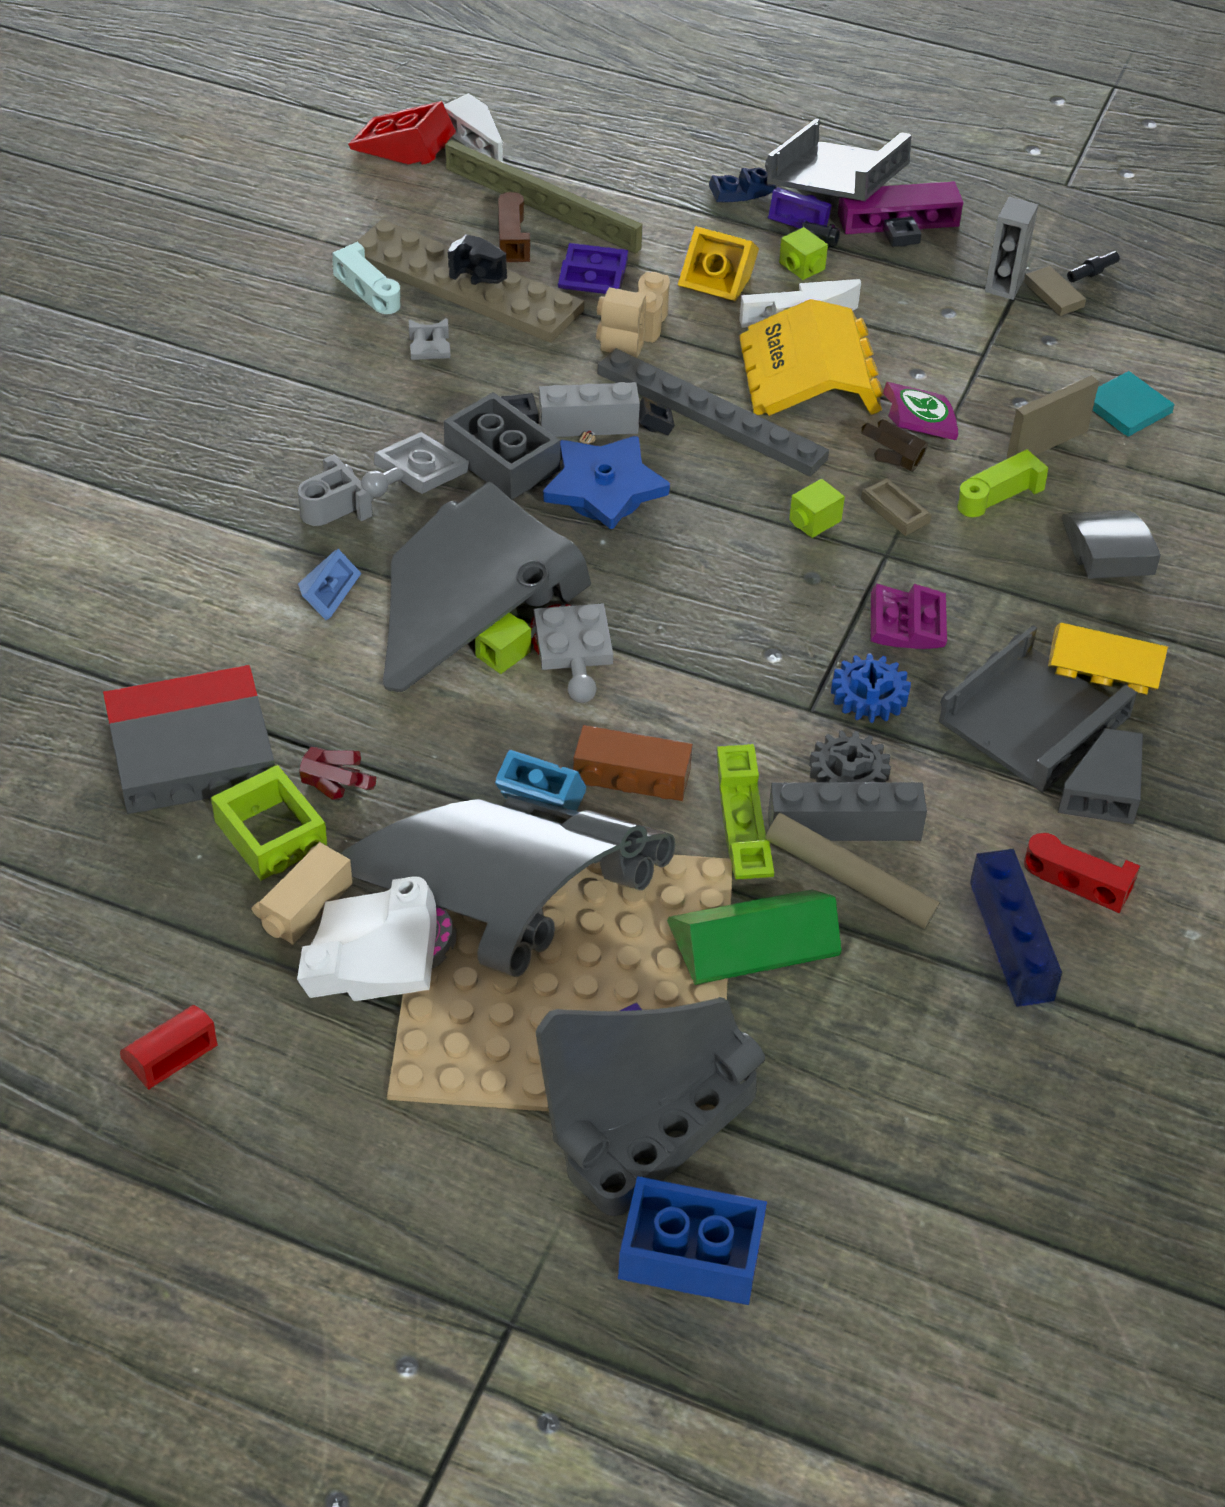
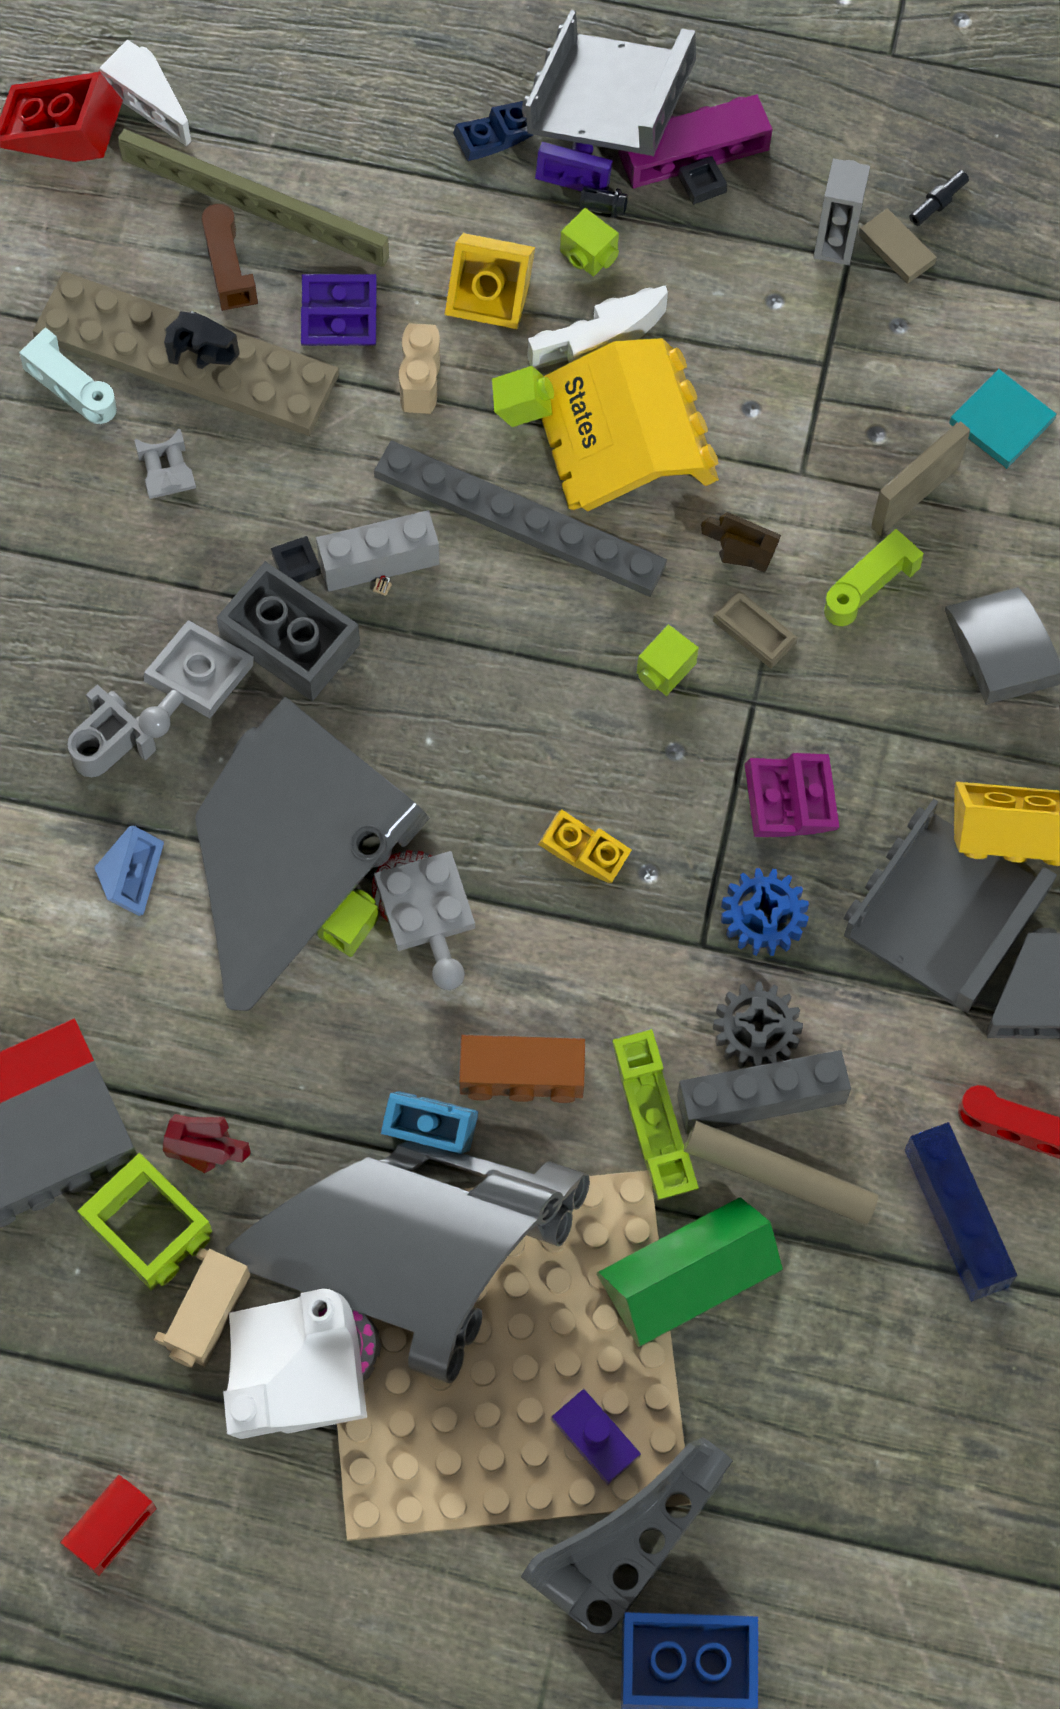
camera: 10 degrees left, 20 degrees up
blue plate [543,436,670,529] -> none
tan brick [596,287,646,358] -> none
black plate [639,397,675,435] -> none
magenta slope [883,381,959,440] -> none
none -> lime brick [492,366,554,427]
none -> yellow slope [538,809,632,883]

